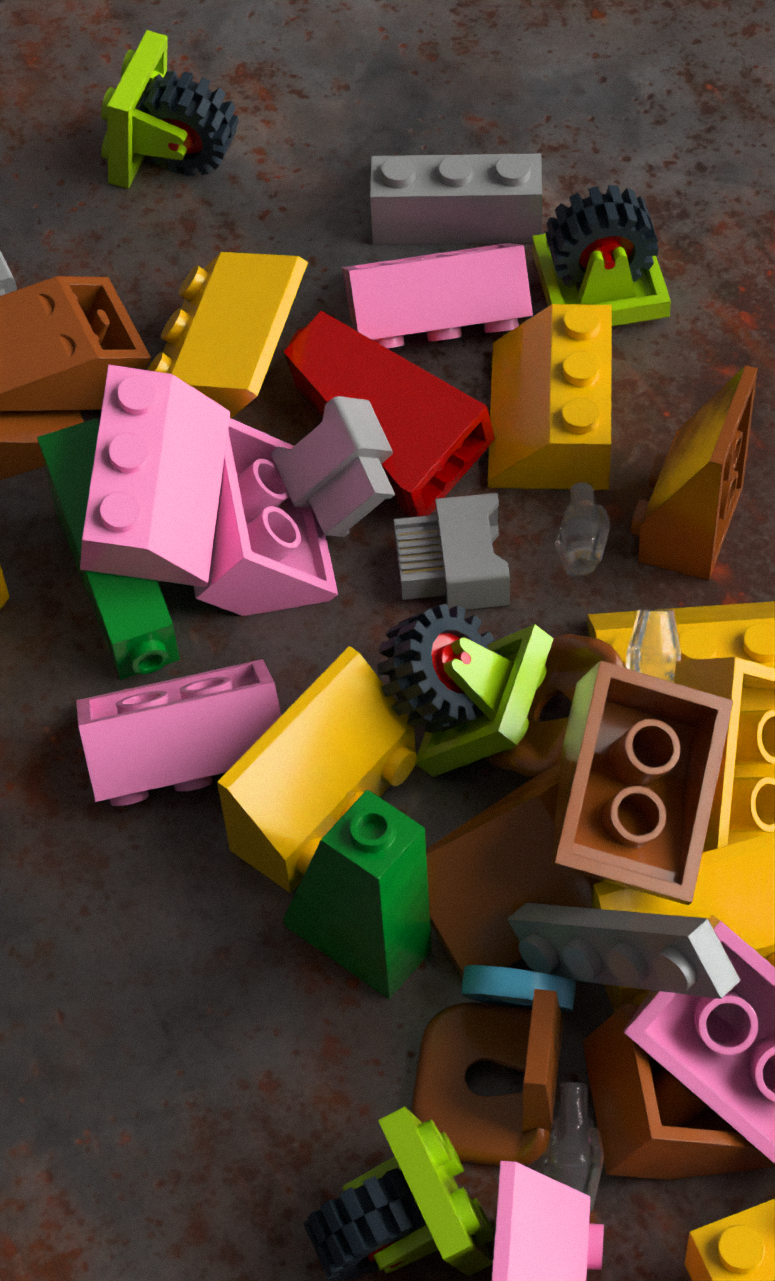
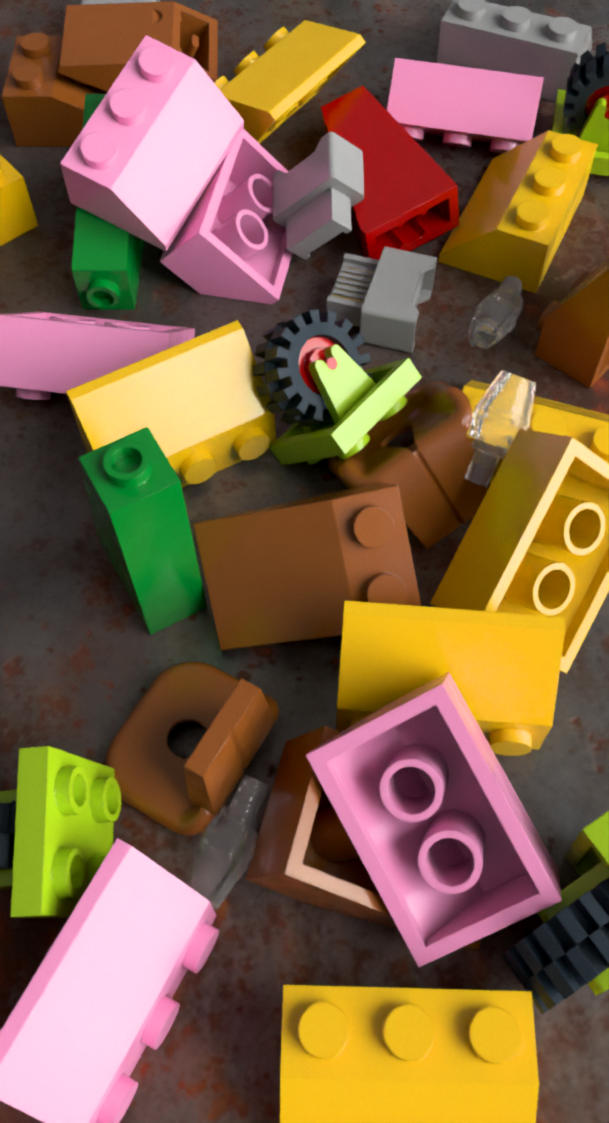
camera: 20 degrees right, 5 degrees up
medium azure piece [461,965,576,1012] -> none
light grey plate [507,903,741,999] -> none
dark orange slope [551,660,733,905] -> none

